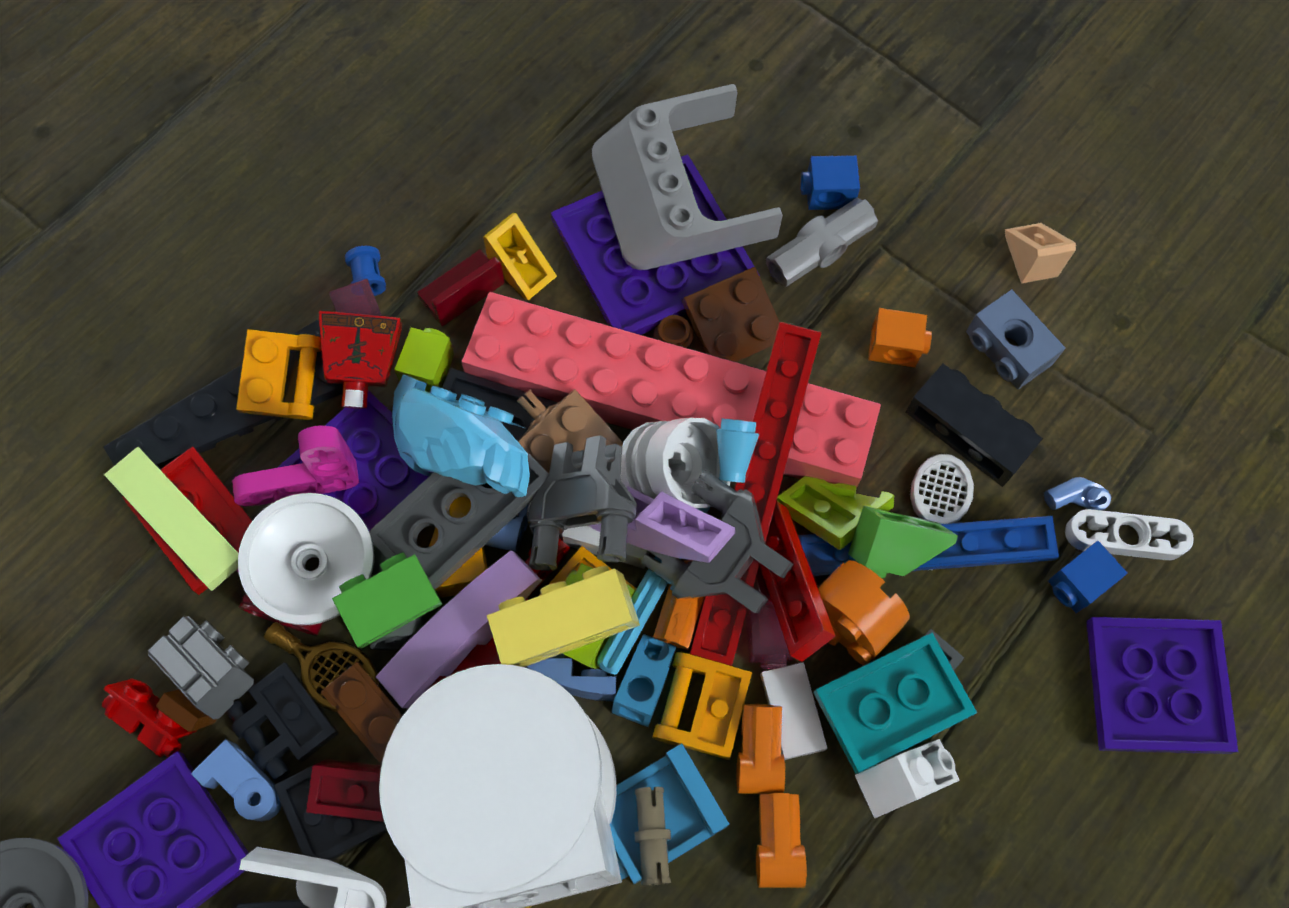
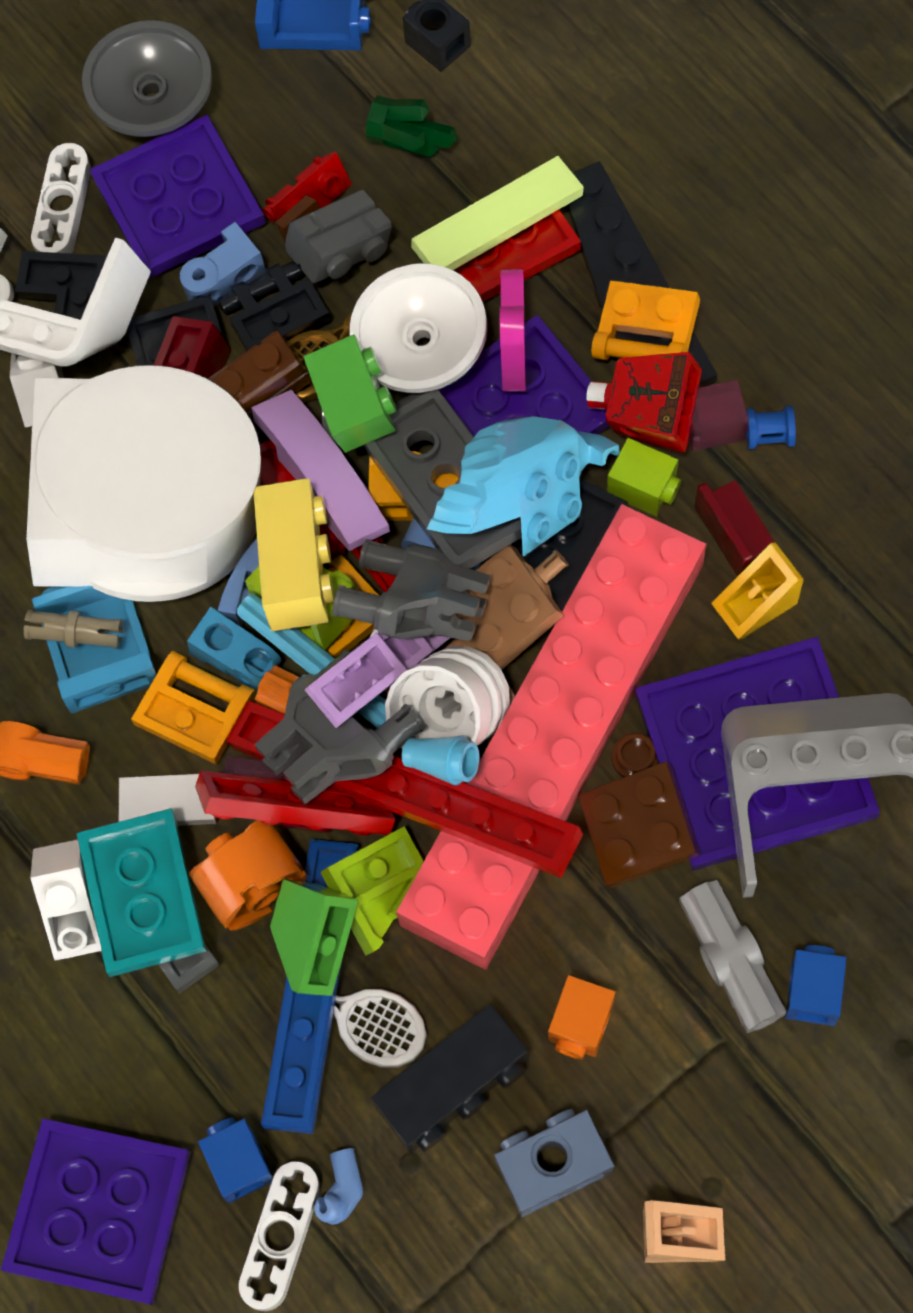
camera: 110 degrees right, 0 degrees up
orange piece [736,704,785,794] -> none
none -> dark green rock [365,95,457,157]

